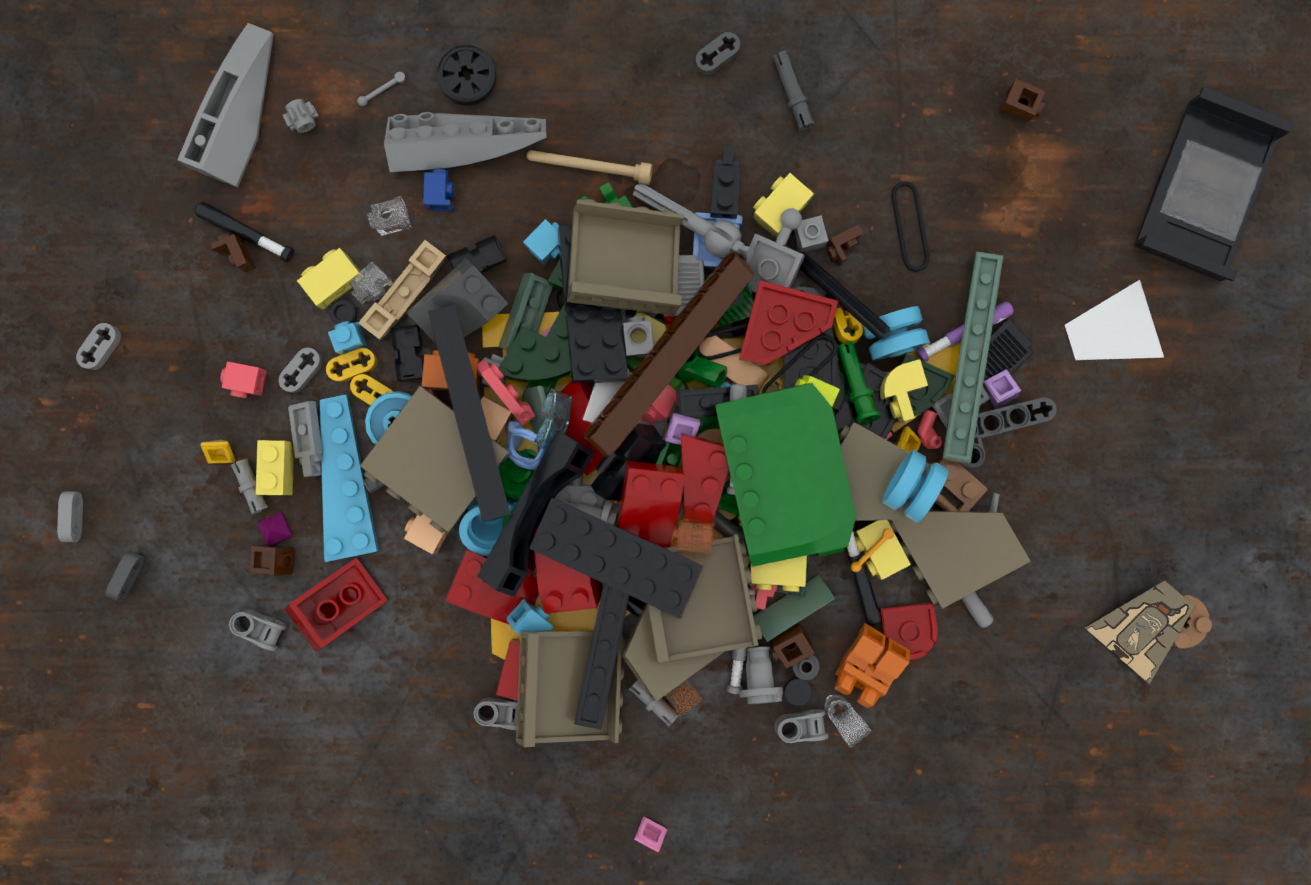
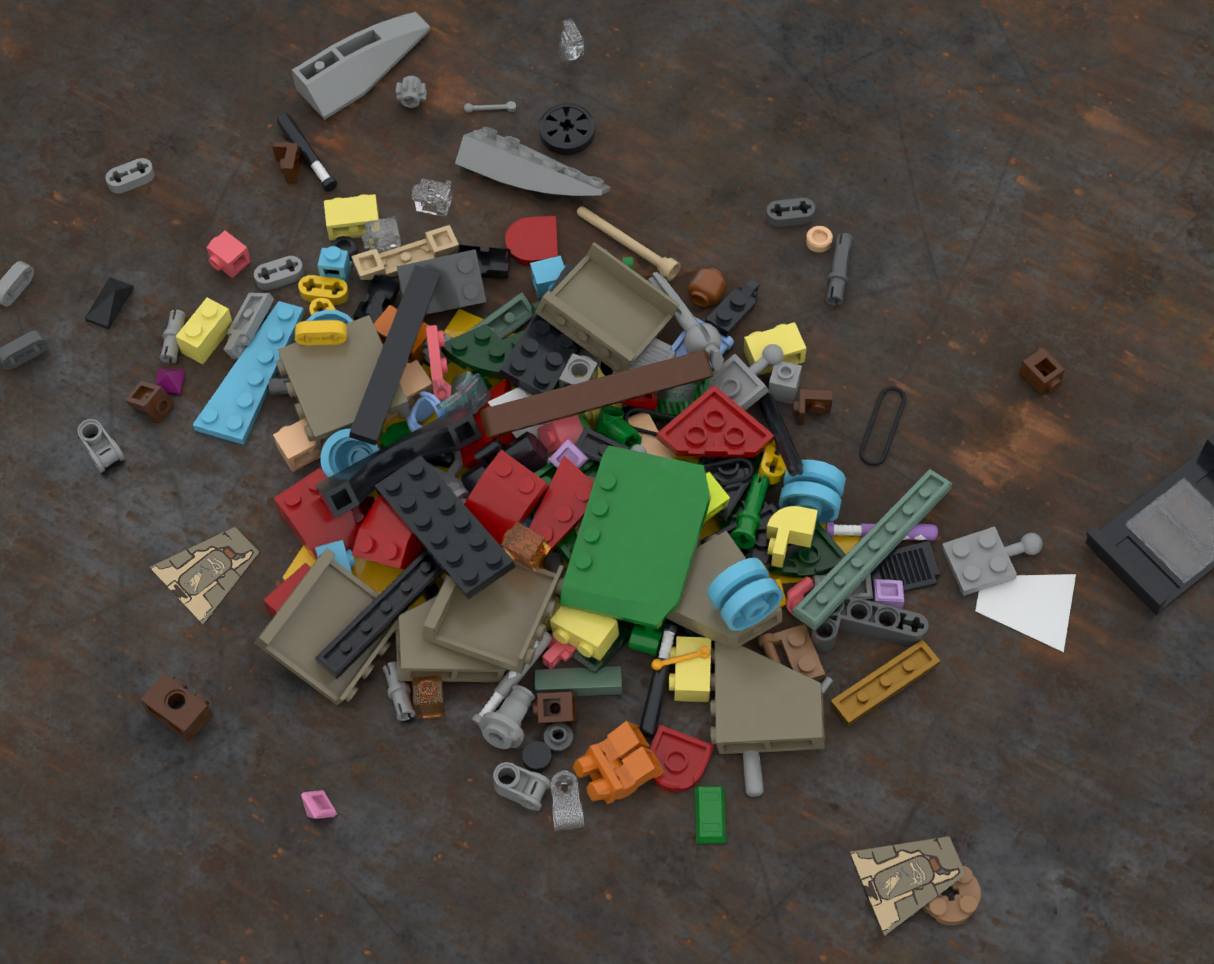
camera: 30 degrees right, 25 degrees down
yellow slope [200,439,235,464] -> none
red slope [284,557,388,652] -> none
blue brick [423,169,454,211] -> none
light grey piece [474,697,517,730] -> none
none -> black slope [85,277,134,329]
none -> reddish brown brick [140,674,212,742]
none -> sticker [150,527,259,624]
none -> yellow beam [295,320,347,346]
none -> red tile [505,216,558,265]
none -> dark orange head [687,268,727,308]
none -> green tile [695,786,726,844]
none -> light nougat tile [806,226,833,253]
none -> pearl gold plate [830,639,940,727]
none -> light grey plate [942,527,1043,596]

